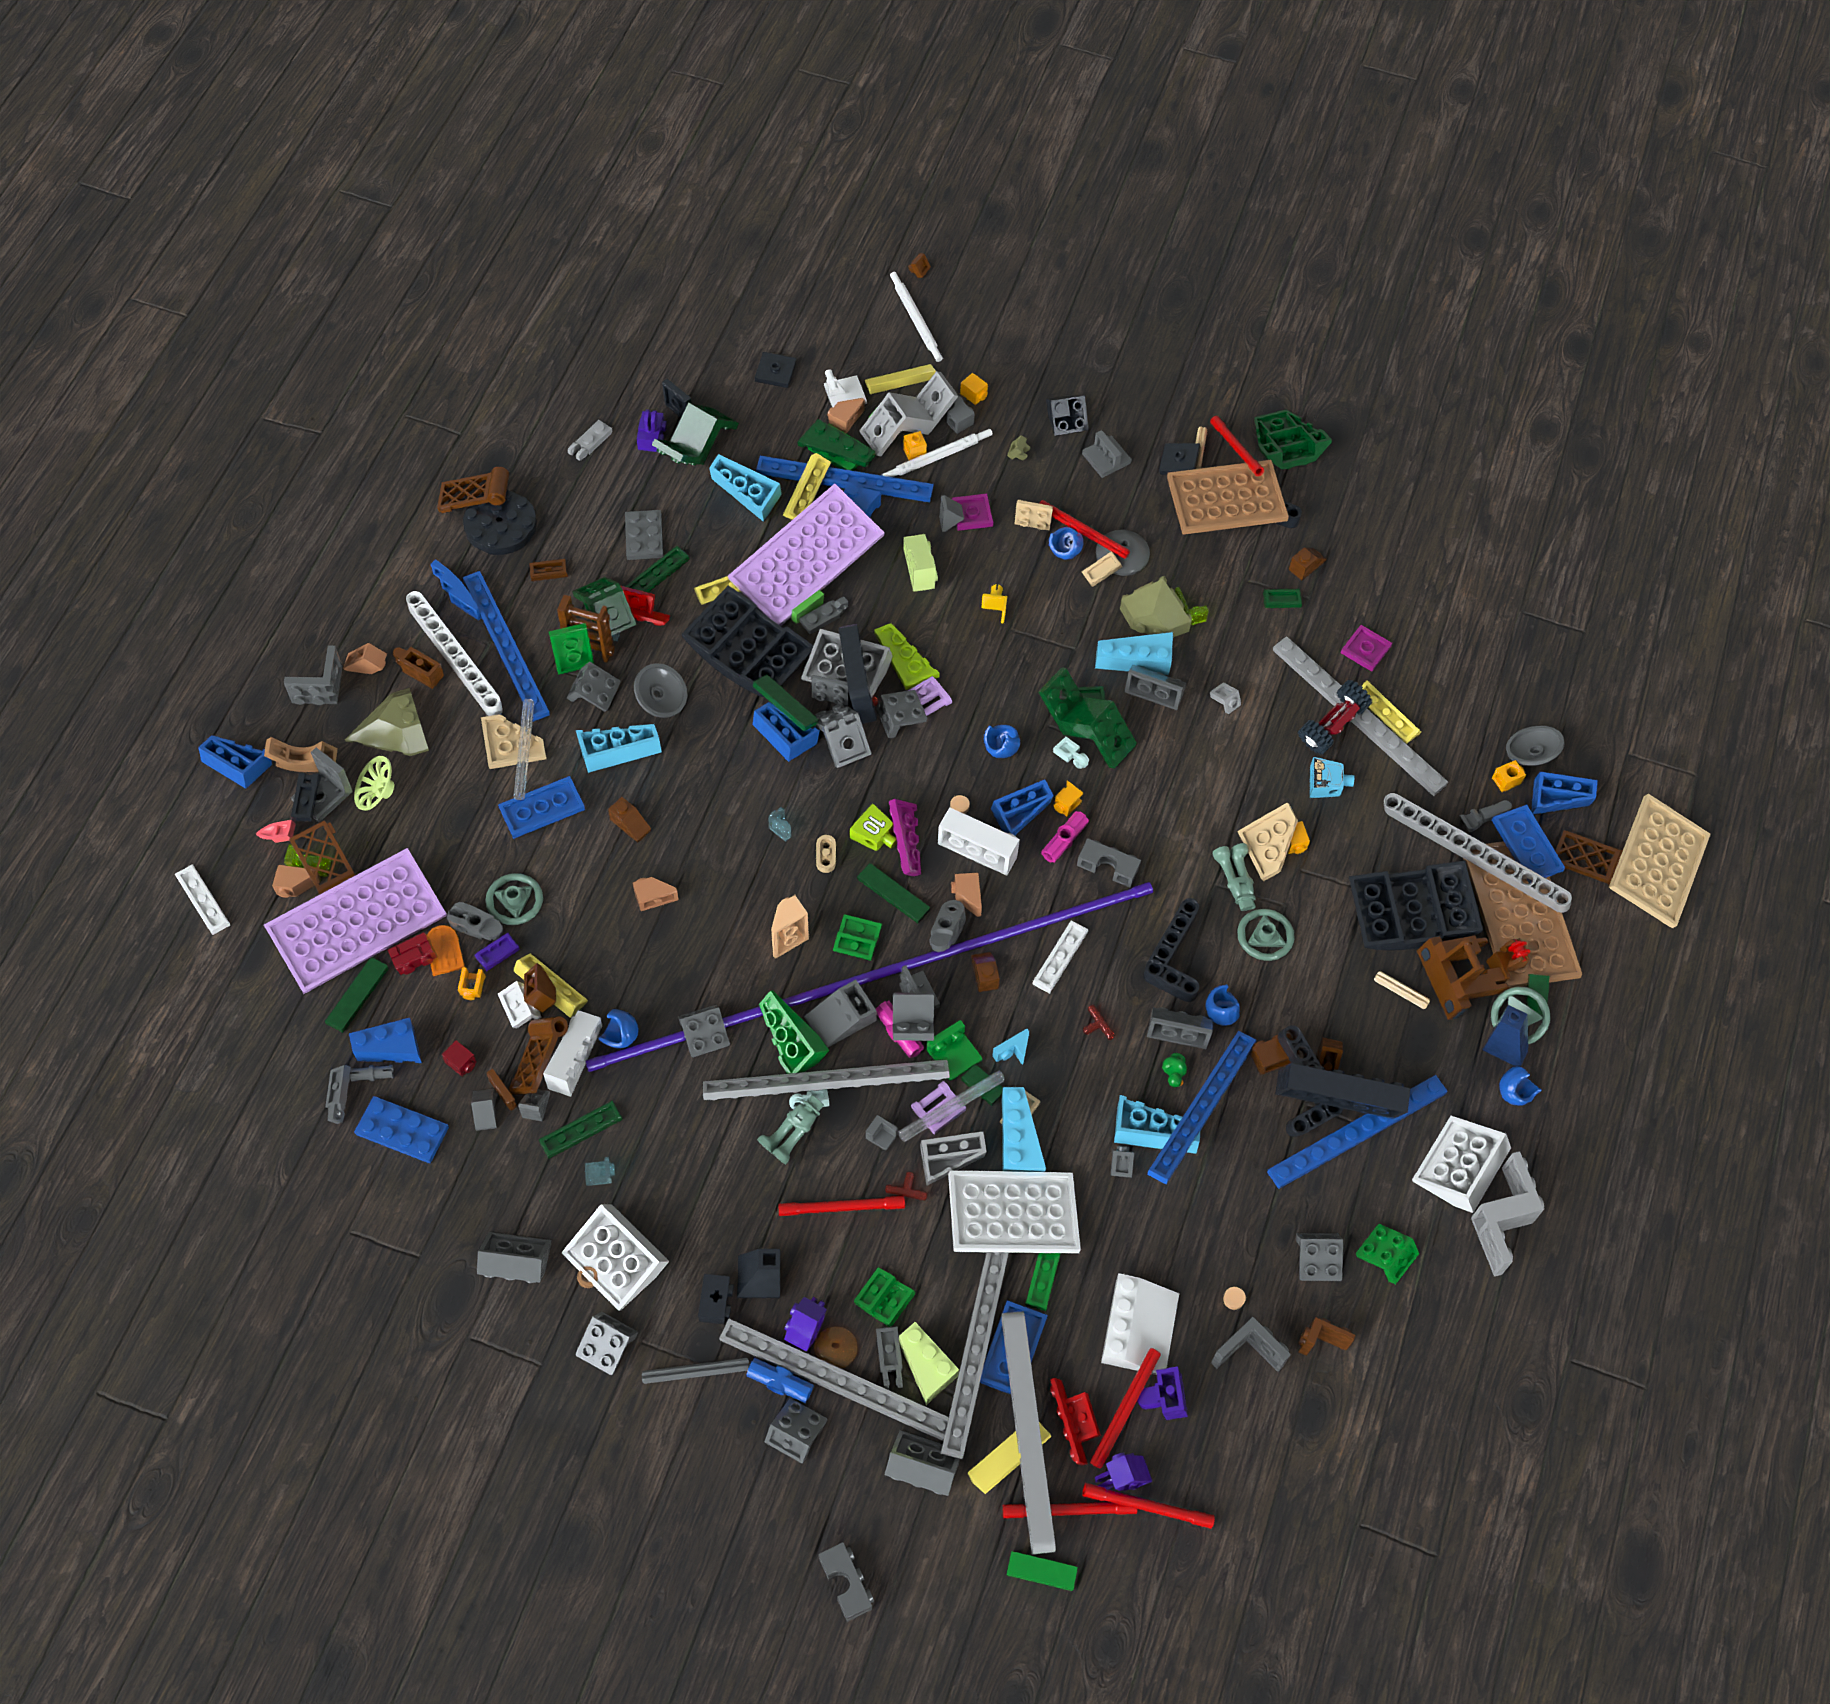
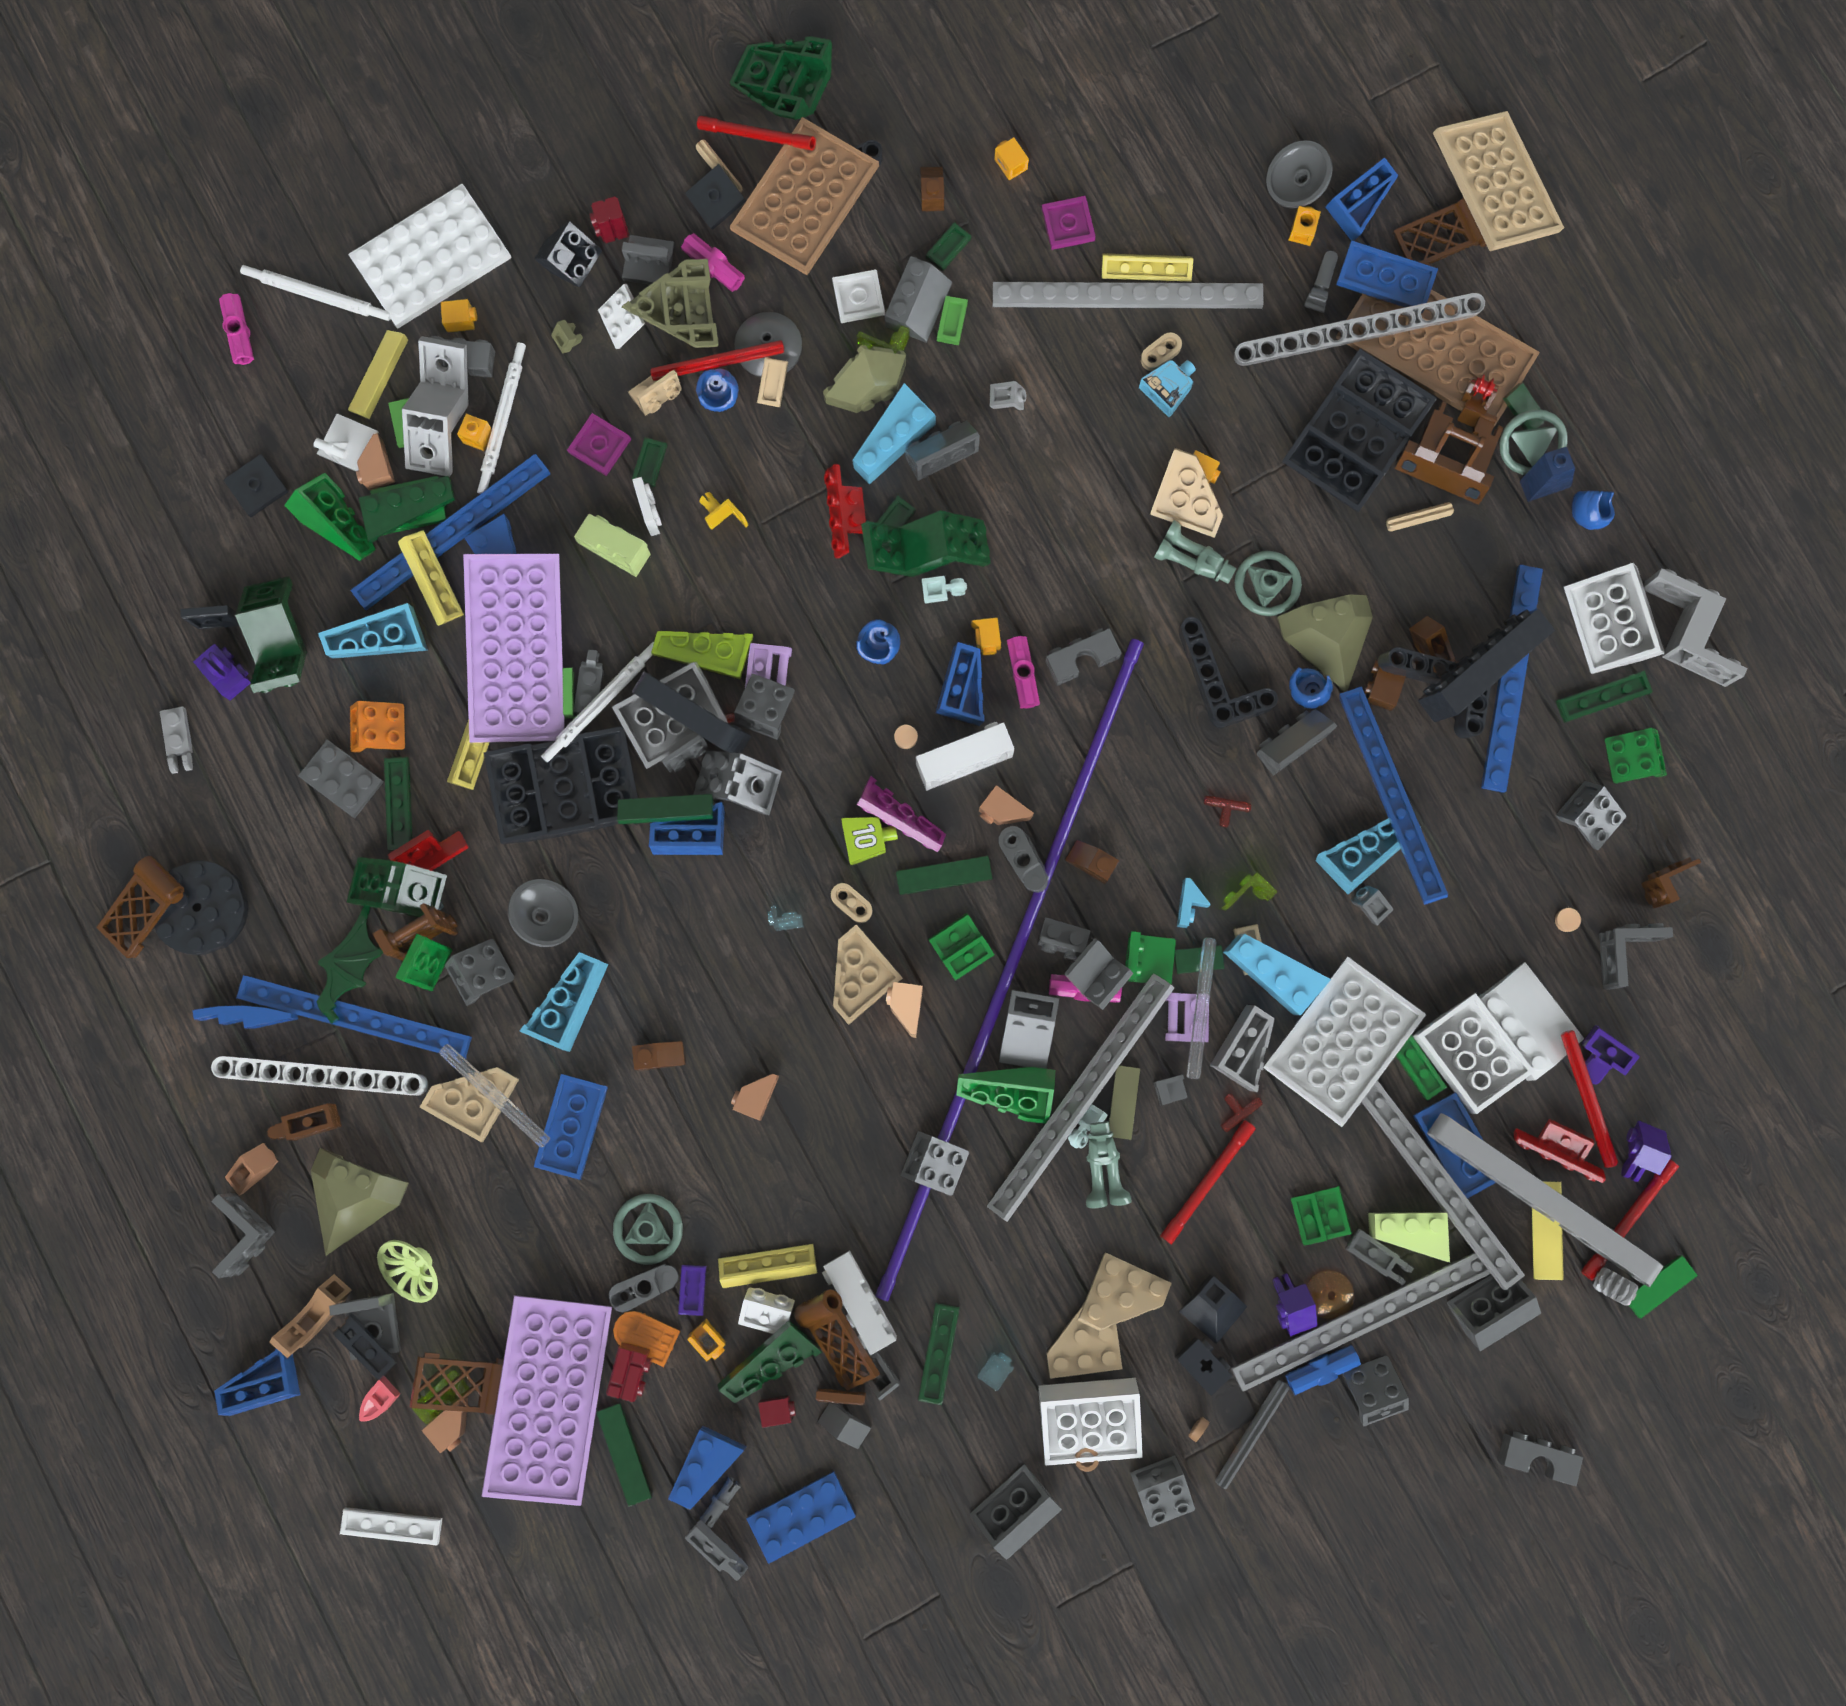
camera: 45 degrees left, 20 degrees up
reddish brown slope [524,963,556,1013] -> none
reddish brown tile [529,559,568,581] -> none
blue piece [599,1009,639,1048] -> none
reddish brown tile [908,253,931,278] -> none
dark grey slope [939,495,964,532] -> none
white tile [1033,920,1088,994] -> none
red piece [1082,1483,1215,1529] -> none
green animal [1162,1053,1187,1088] -> none
black plate [1298,680,1372,755] -> none
none -> dark pink piece [219,293,254,365]
none -> green wedge [284,473,376,561]
none -> dark green animal [316,906,383,1024]
none -> white plate [348,184,512,329]
none -> orange bracket [350,701,405,752]
none -> white axle [541,642,654,762]
none -> dark red brick [589,197,629,243]
none -> white plate [598,284,645,349]
none -> olive wedge [621,259,718,348]
none -> dark green tile [632,437,667,488]
none -> white plate [632,477,662,536]
none -> dark pink piece [681,233,745,292]
none -> dark green wing [717,1320,822,1403]
none -> red bracket [824,464,866,558]
none -> white plate [832,270,885,323]
none -> tan plate [833,925,903,1025]
none -> dark grey slope [885,256,952,343]
none -> bright green tile [937,296,968,345]
none -> light orange brick [995,138,1029,180]
none -> tan plate [1047,1303,1122,1378]
none -> tan plate [1078,1253,1171,1331]
none -> olive tile [1109,1066,1140,1140]
none -> tan plate [1141,333,1182,371]
none -> medium nougat tile [1188,1417,1210,1442]
none -> clear neon green bracket [1222,872,1277,911]
none -> olive wedge [1277,595,1373,692]
none -> white slope [1413,993,1535,1114]
none -> dark green tile [1556,671,1653,723]
none -> light grey gear [1593,1268,1638,1305]

